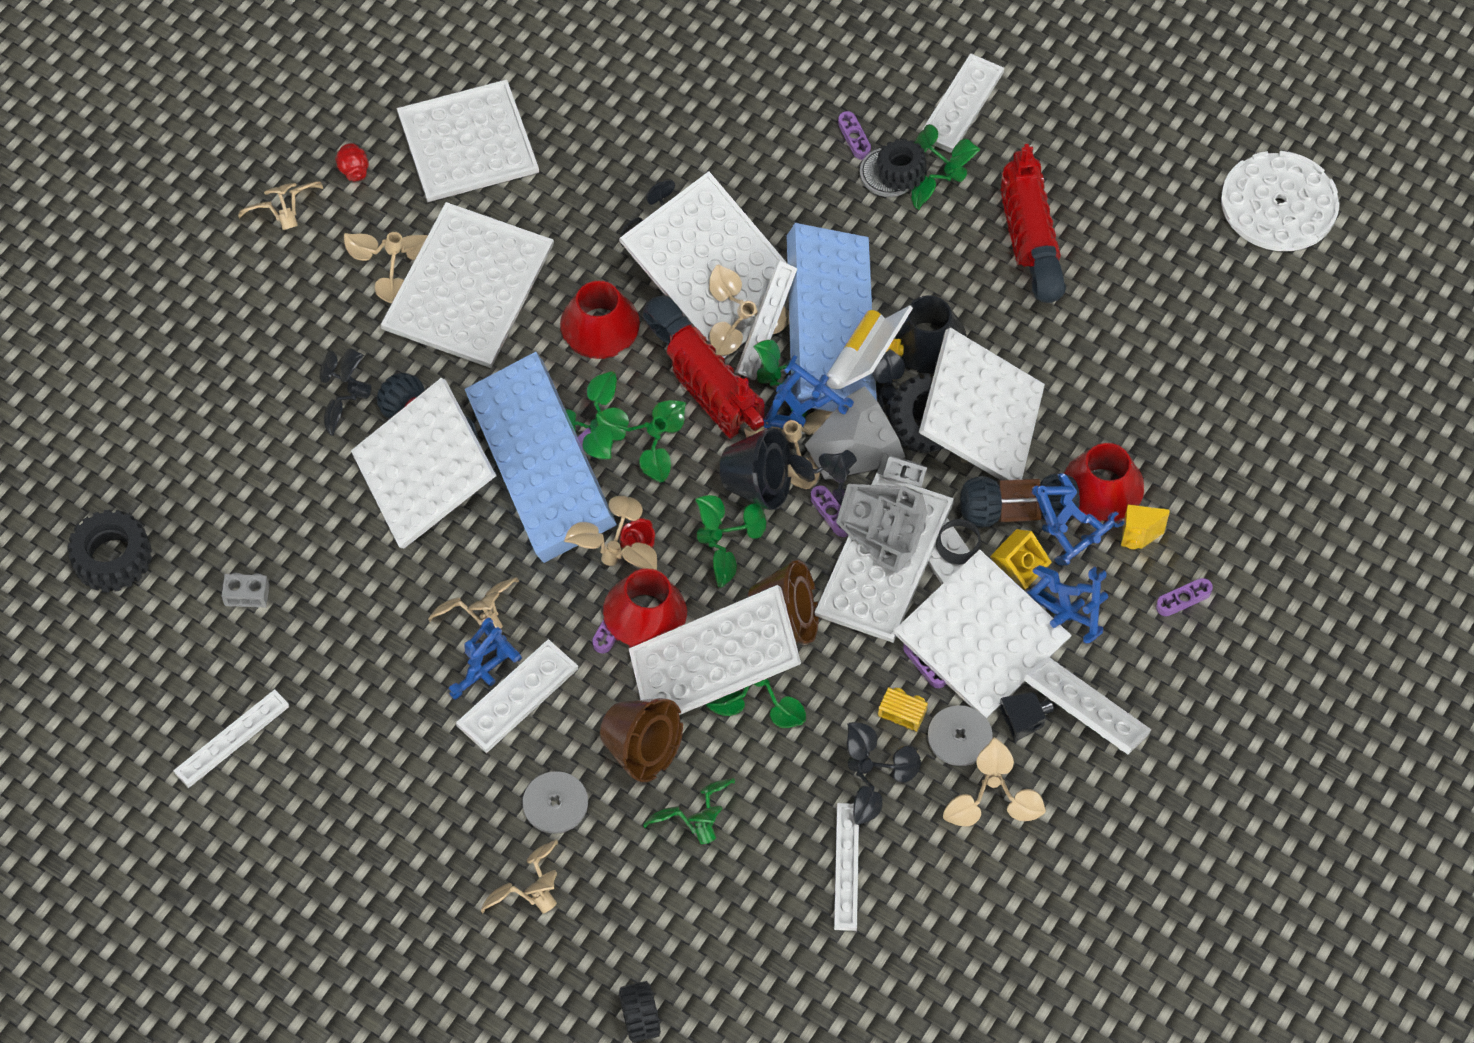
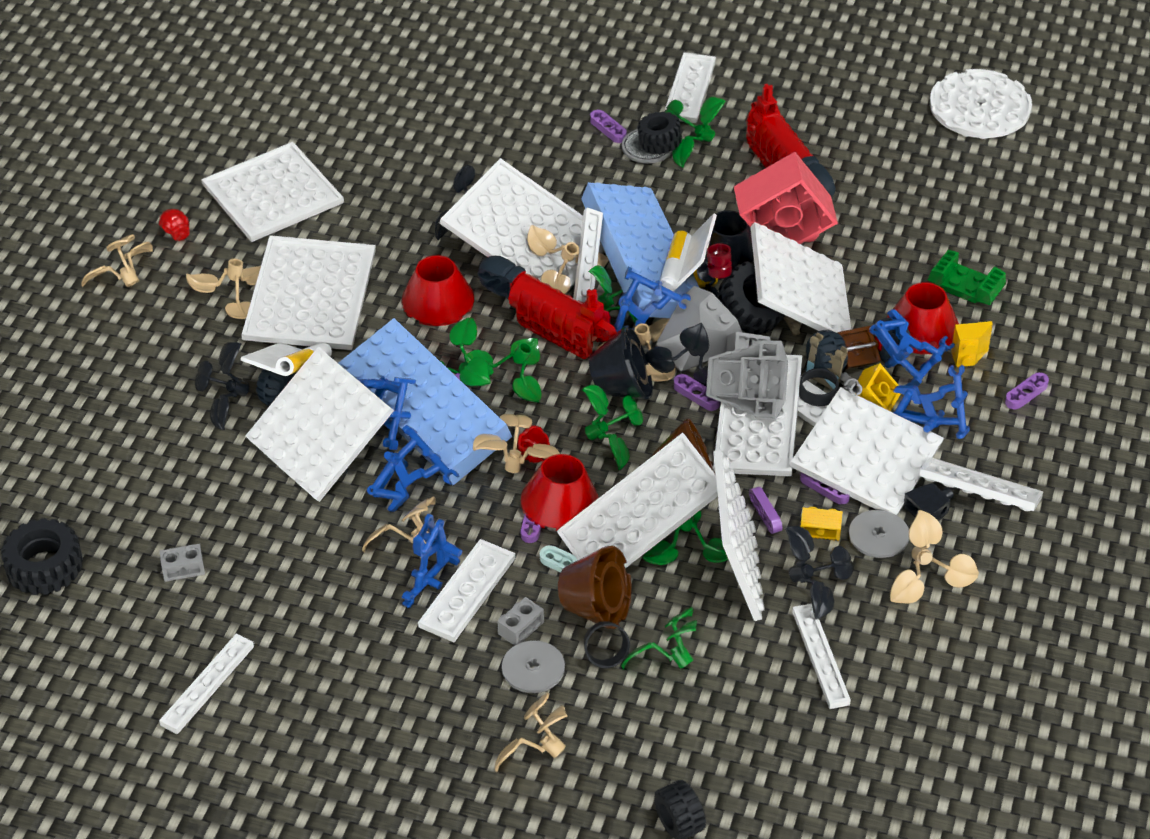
camera: 15 degrees left, 15 degrees down
none -> white door [241,342,332,376]
none -> blue piece [357,377,416,450]
none -> blue piece [367,425,459,512]
none -> light grey brick [497,597,544,646]
none -> light aqua plate [540,546,577,572]
none -> black tyre [584,621,630,668]
none -> dark red wheel [707,243,732,279]
none -> white plate [713,449,764,621]
none -> coral brick [734,152,838,244]
none -> medium lavender beam [749,486,782,534]
none -> dark tan flag [806,332,848,390]
none -> light grey pin [840,372,862,395]
none -> green plate [928,250,1006,305]

